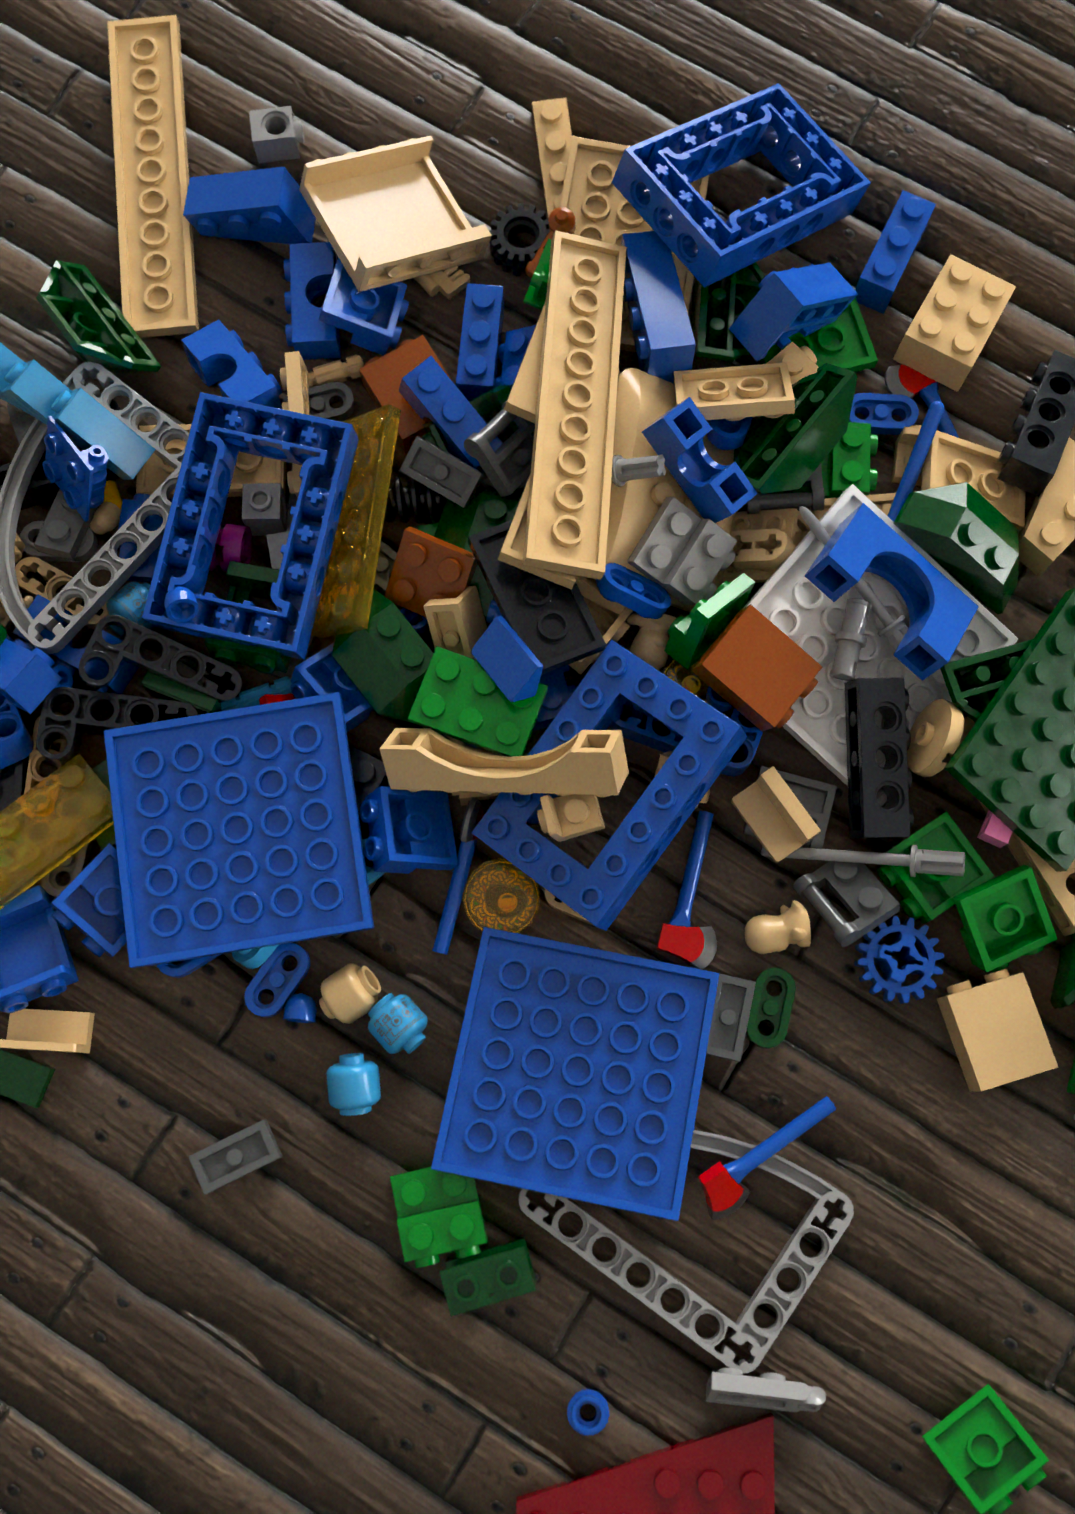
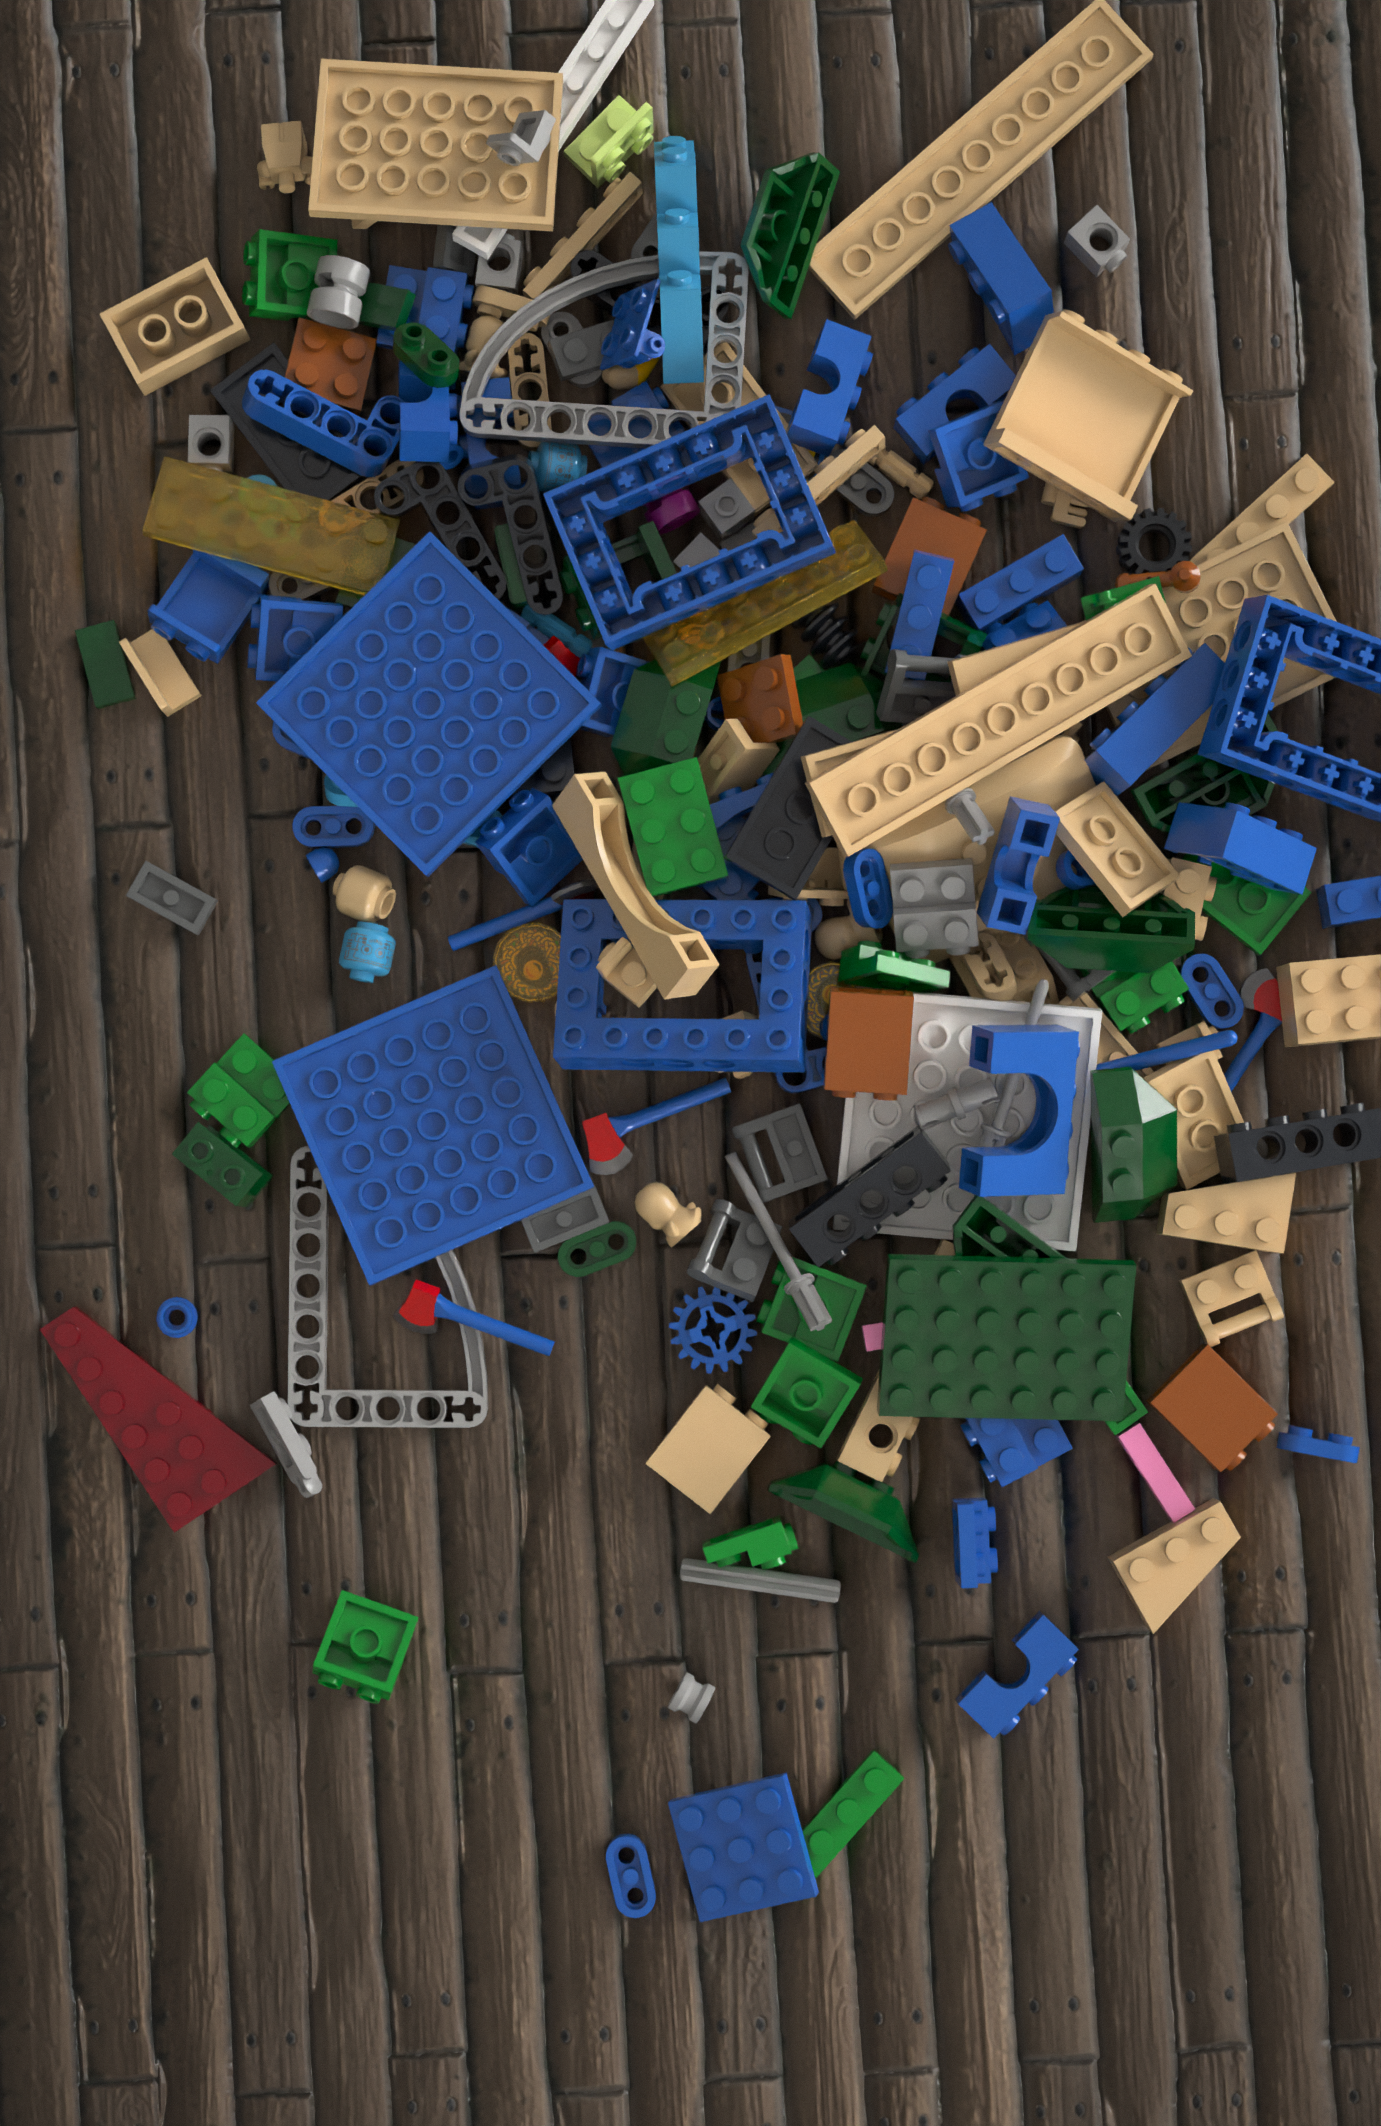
camera: 55 degrees right, 10 degrees up
blue hinge [164,586,199,622] -> none
dark azure head [326,1053,381,1116] -> none
dark grey plate [399,436,485,508] -> none
blue slope [471,616,543,702] -> none
tan panel [731,766,821,863] -> none
tan plate [907,699,964,777] -> none

